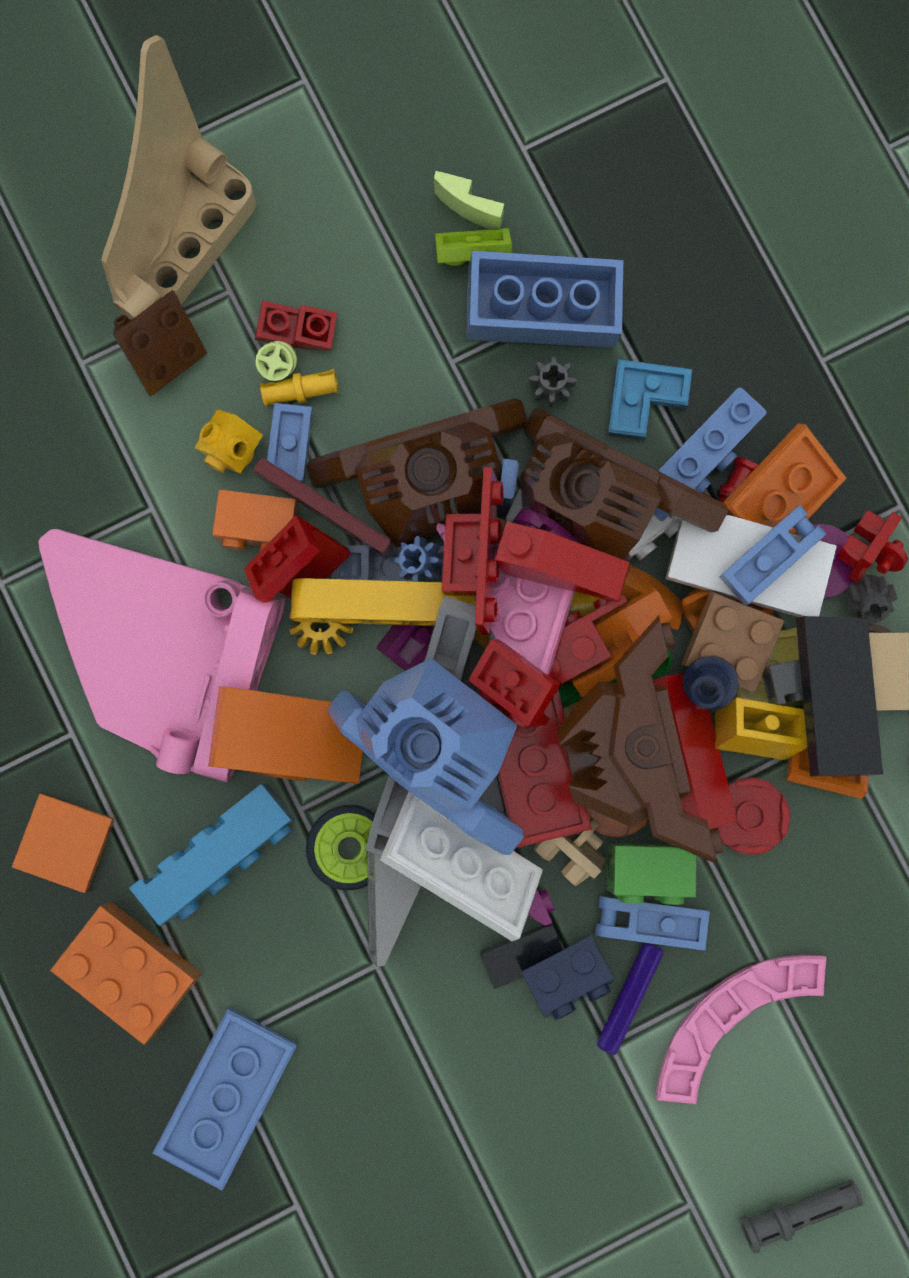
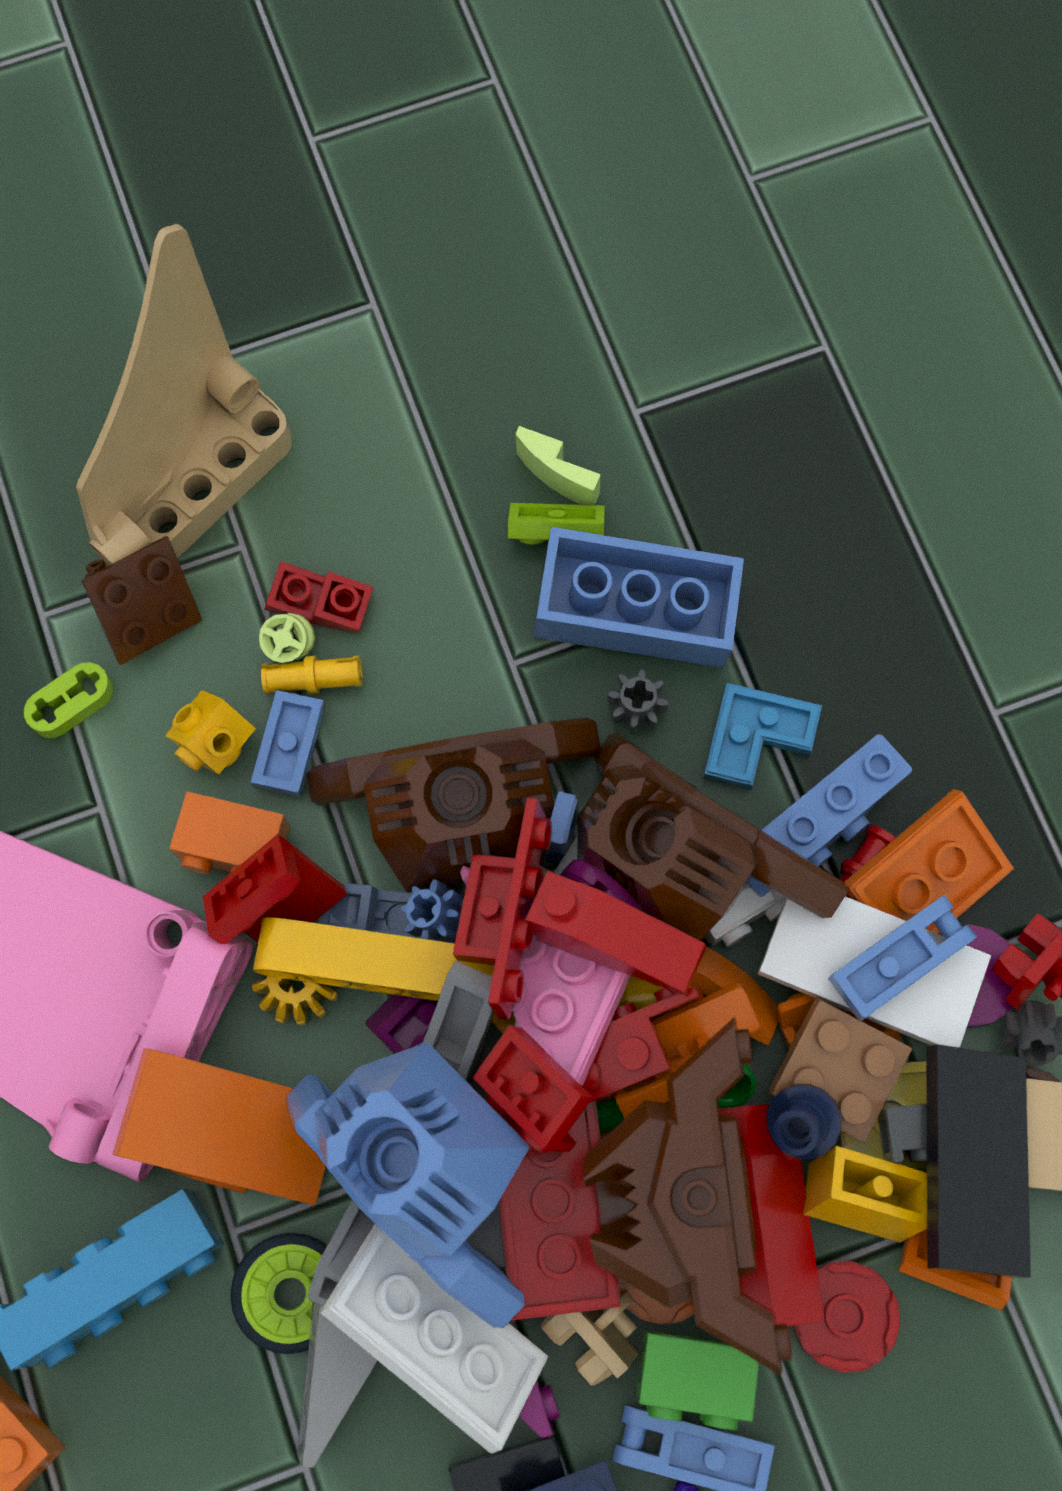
camera: 10 degrees right, 10 degrees down
dark red tile [253,458,393,559] -> none
none -> lime beam [24,662,113,738]

